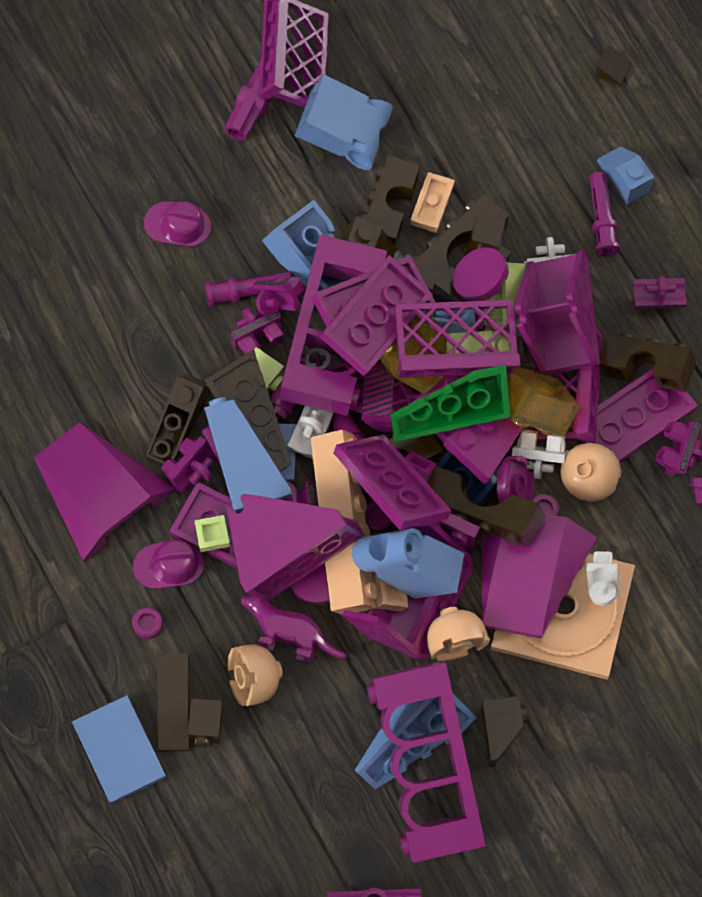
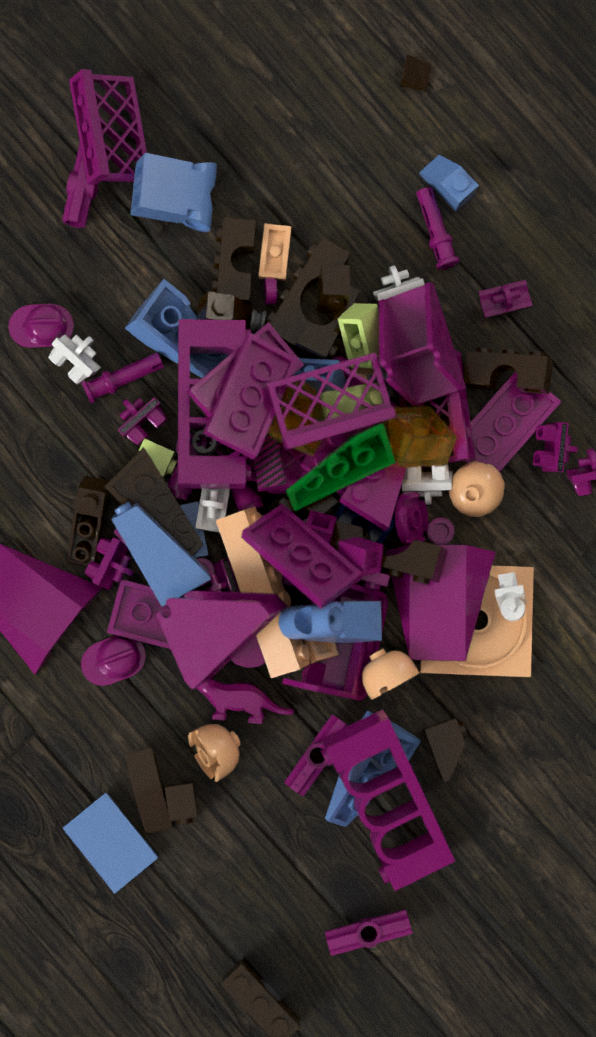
camera: 15 degrees left, 15 degrees up
magenta tile [132,608,163,639] -> none
yellowish green plate [195,515,230,552] -> none
magenta hips [253,276,306,315] -> none
magenta tile [453,247,509,301] -> none
none -> white hips [48,335,101,384]
none -> magenta tile [263,277,277,305]
none -> magenta piece [284,714,348,797]
none -> magenta panel [338,537,383,577]

